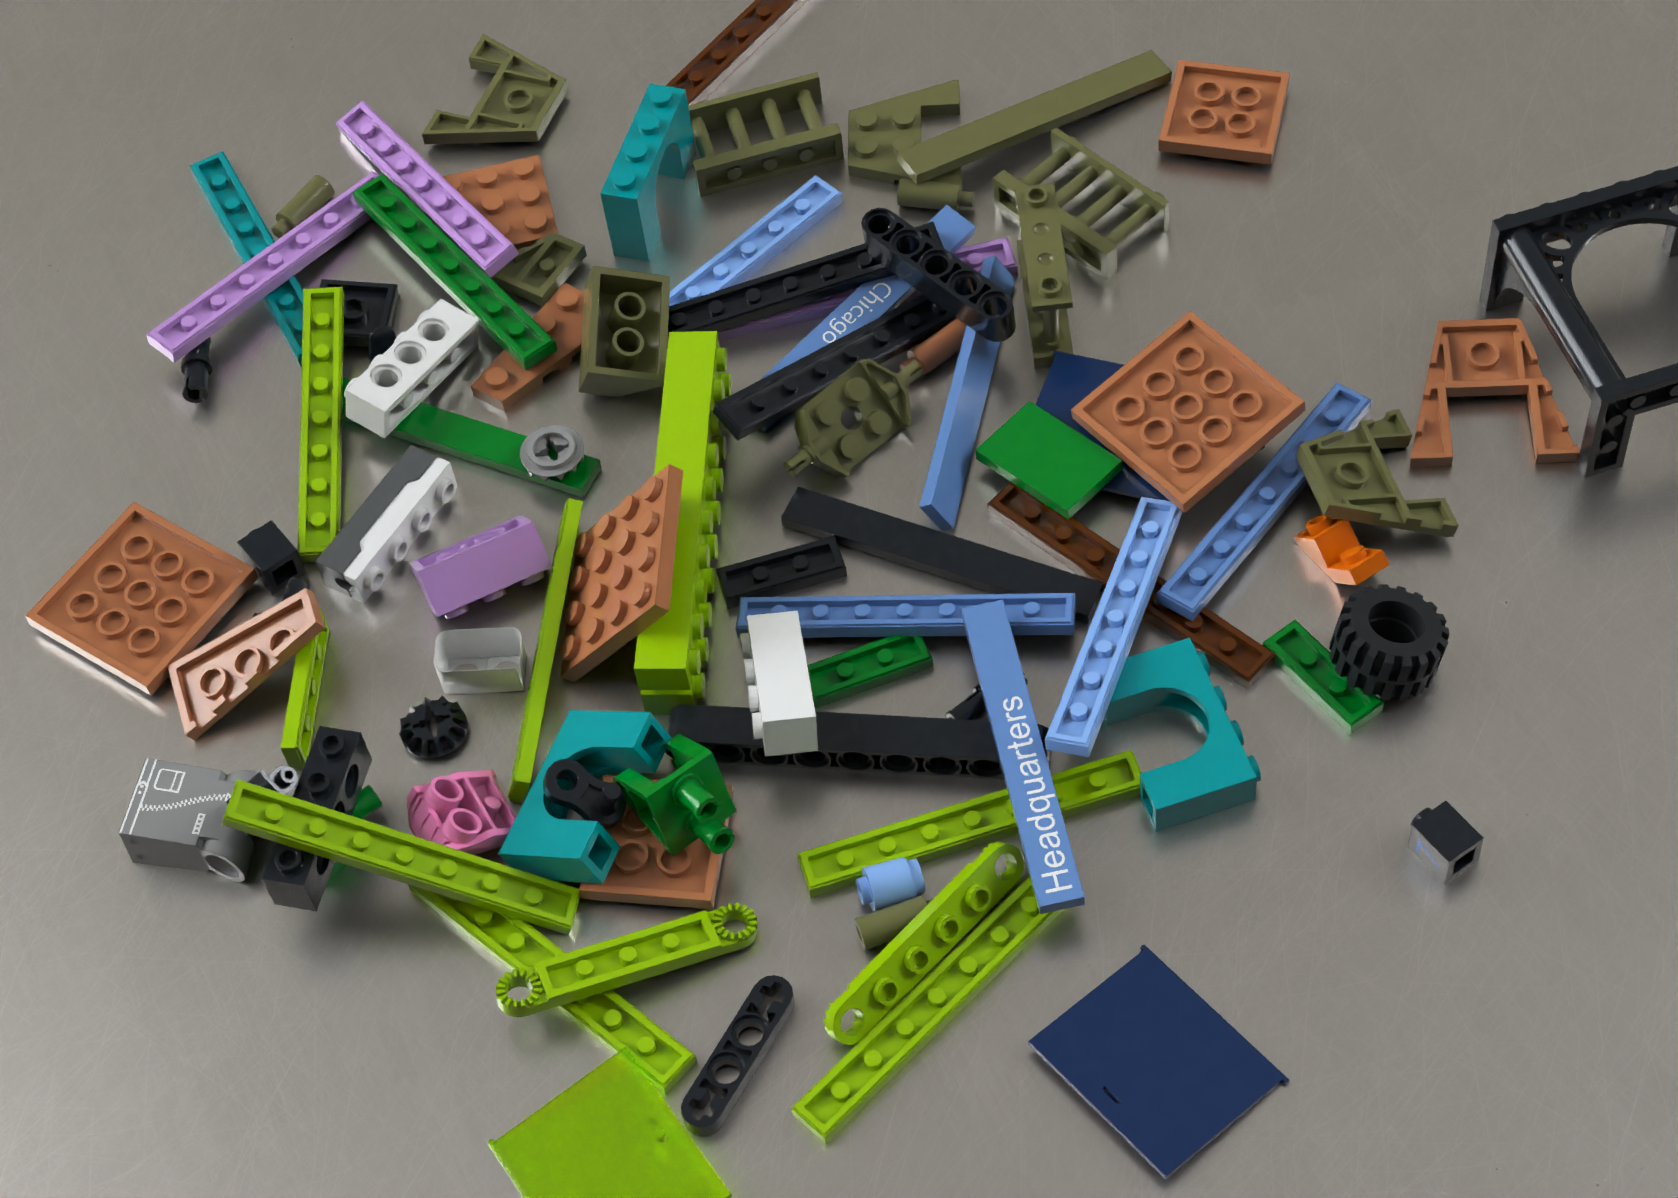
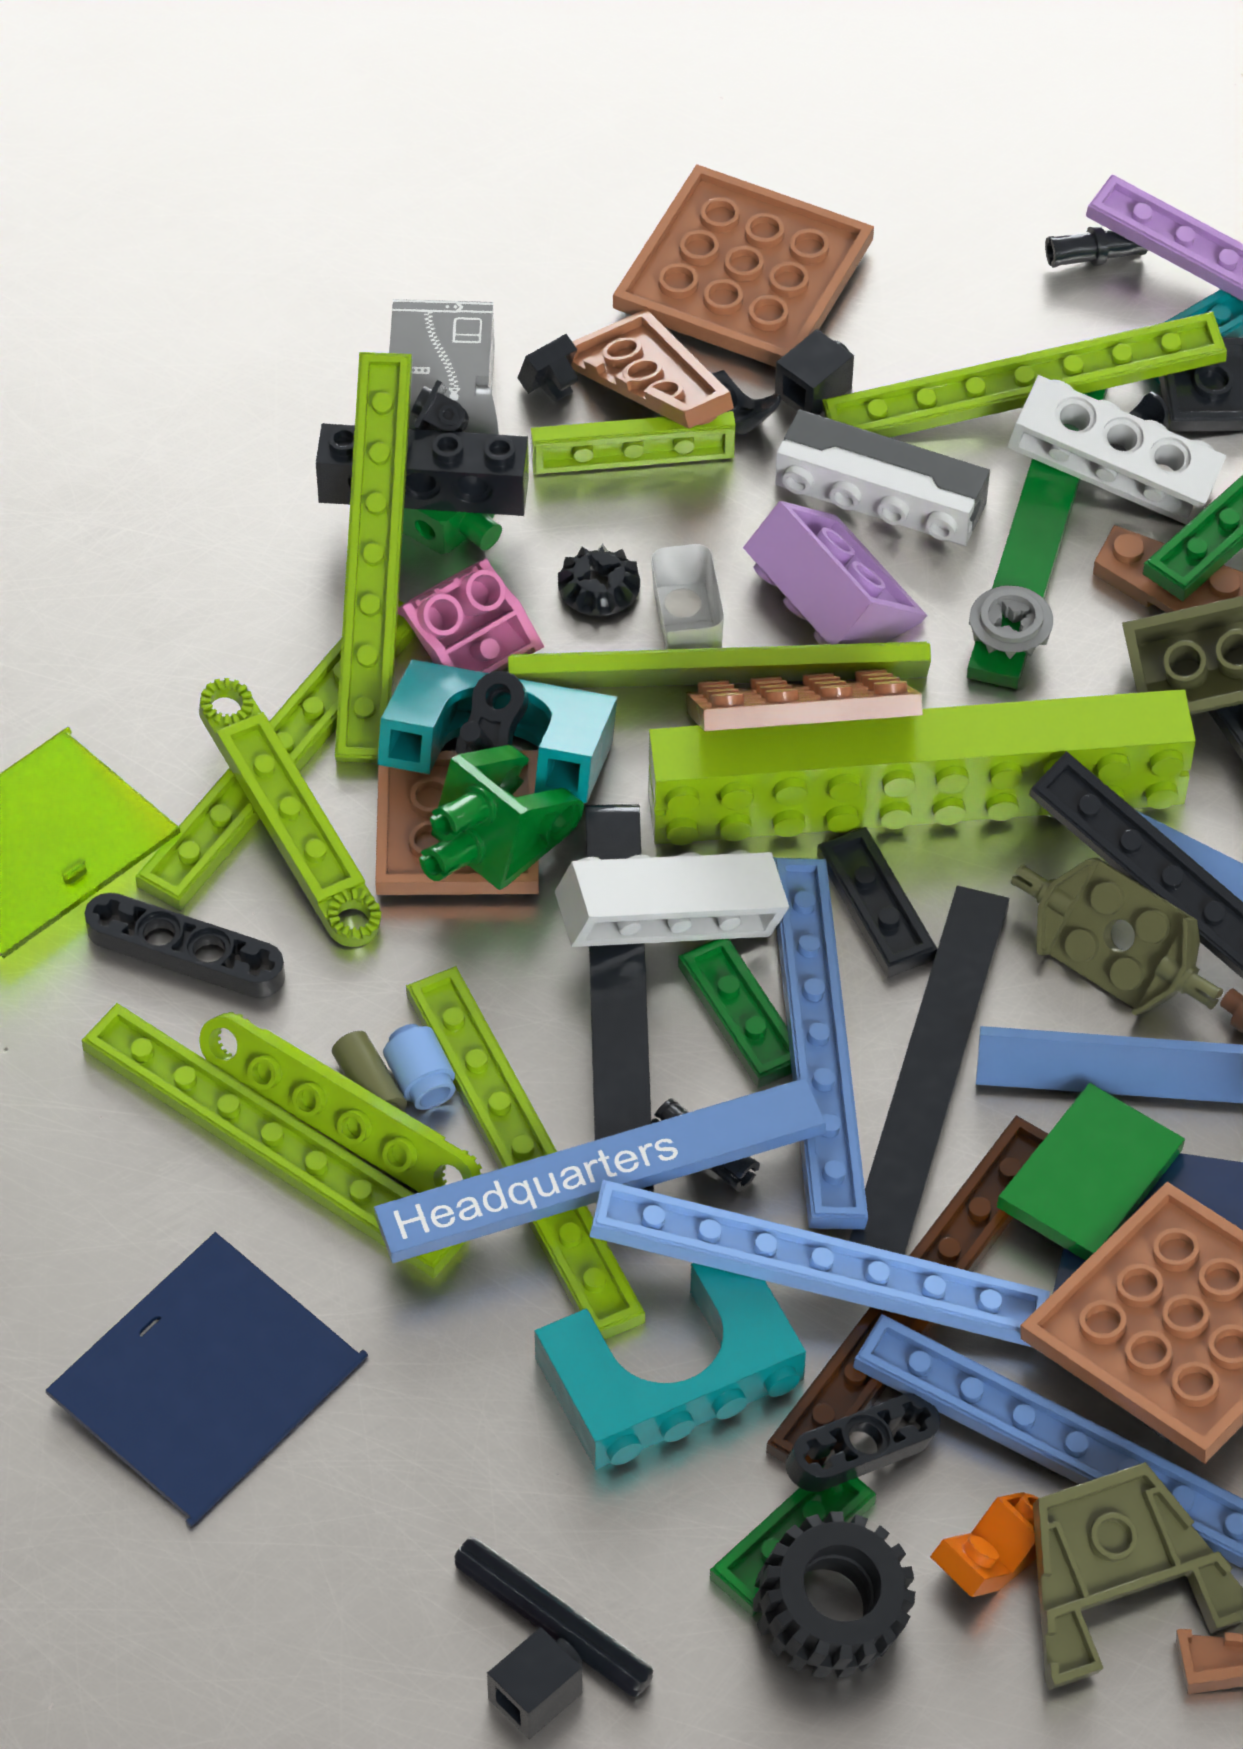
camera: 75 degrees right, 0 degrees up
none -> black axle [454,1537,653,1697]
none -> black tile [517,334,578,403]
none -> black beam [785,1394,940,1492]

